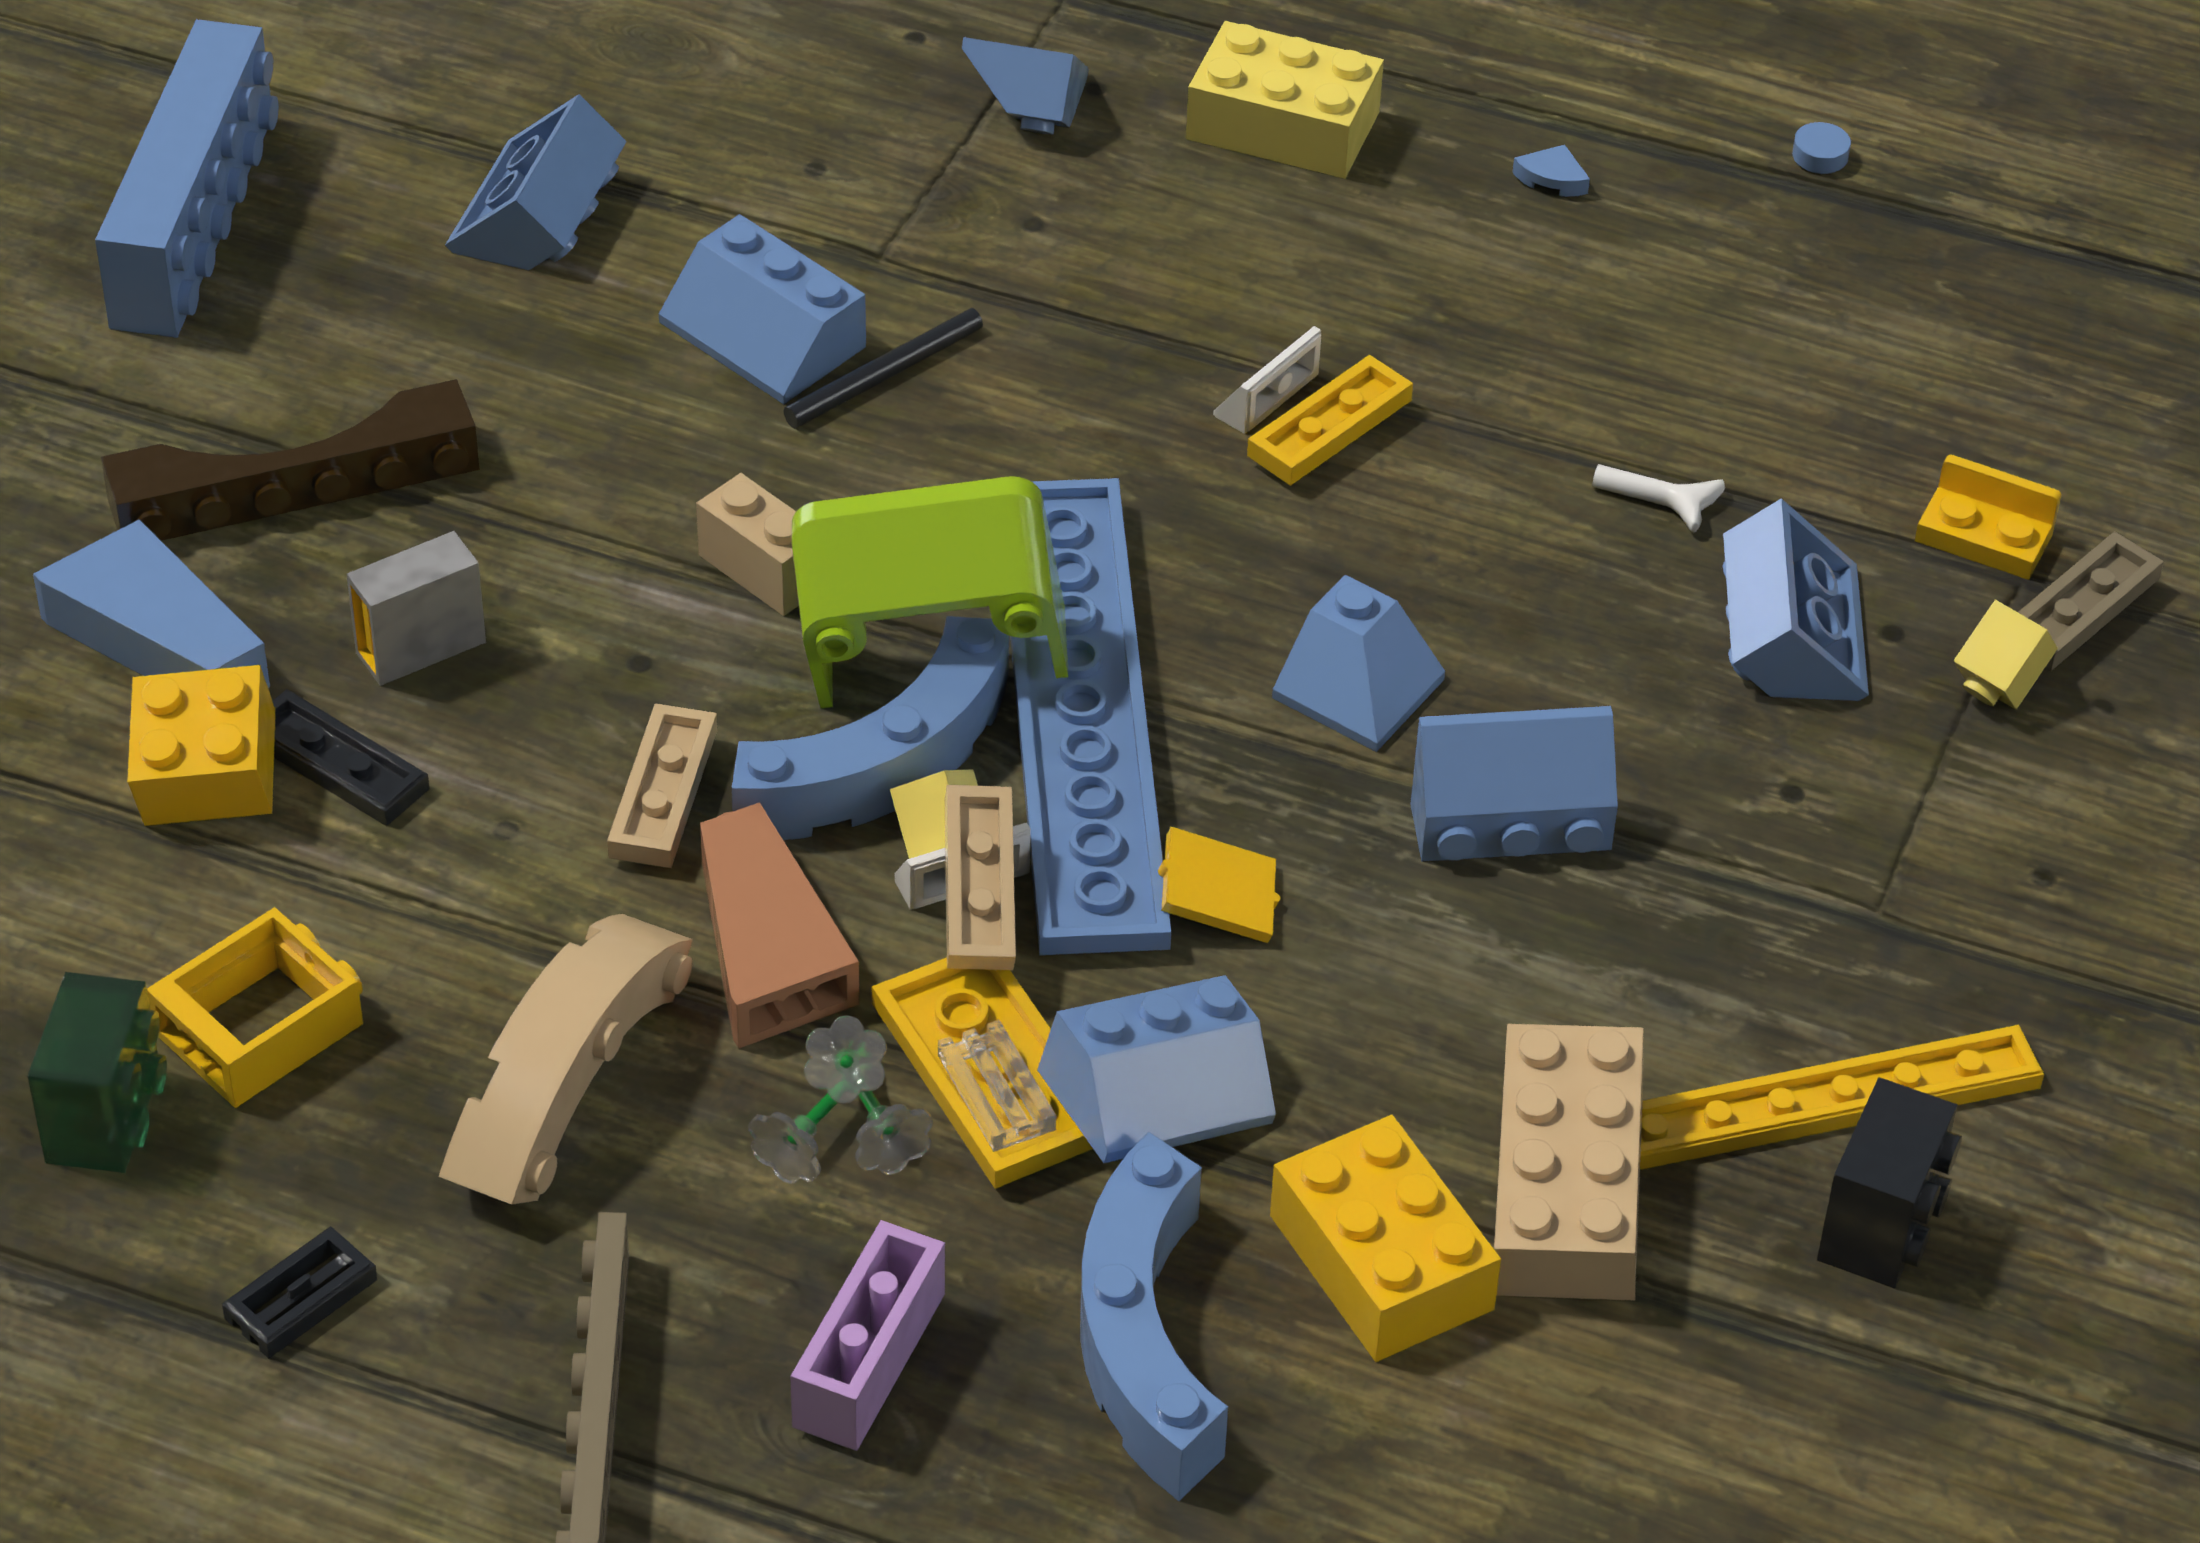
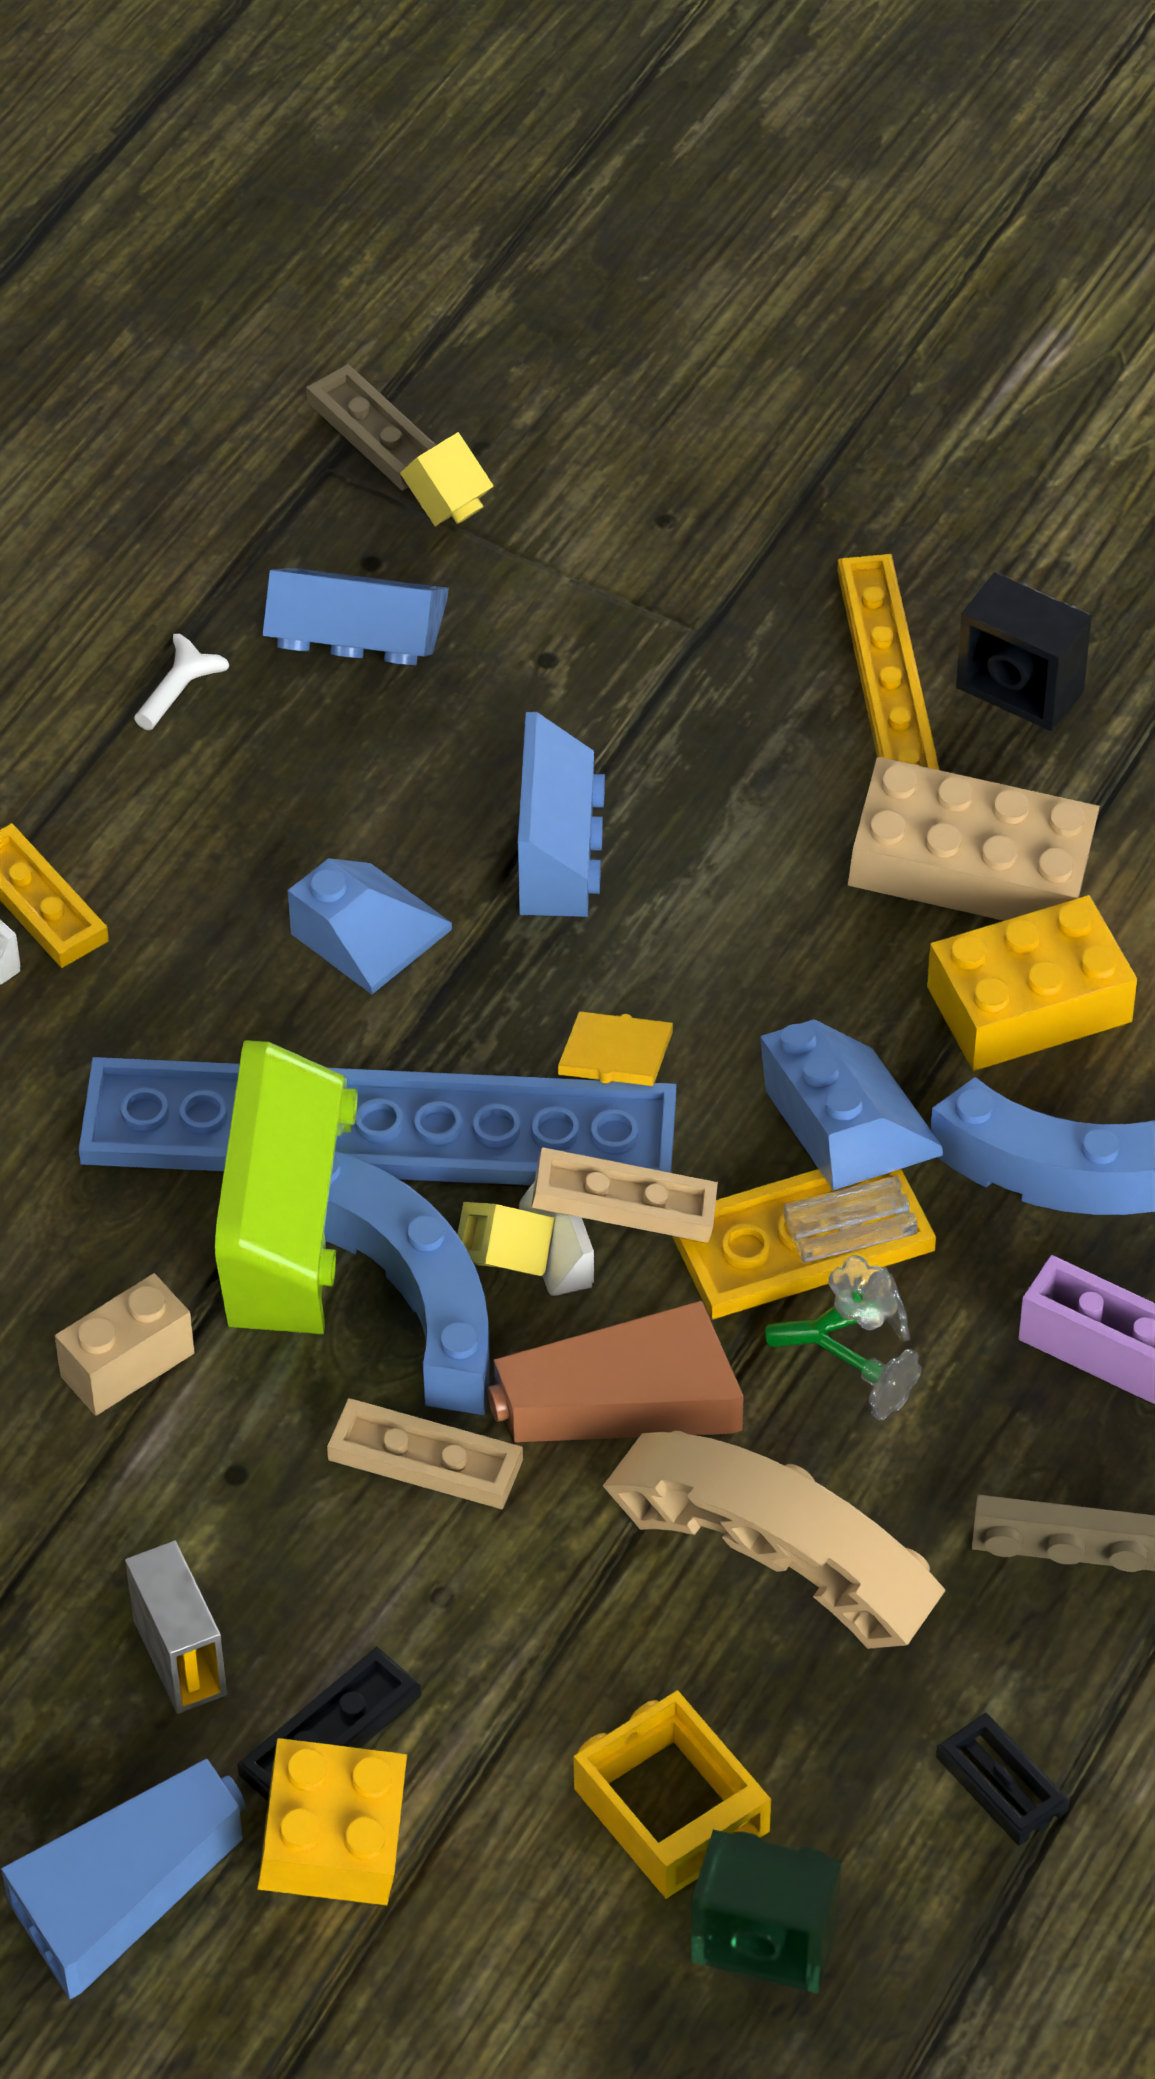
camera: 80 degrees left, 5 degrees up
yellow bracket [1915,455,2061,580] -> none

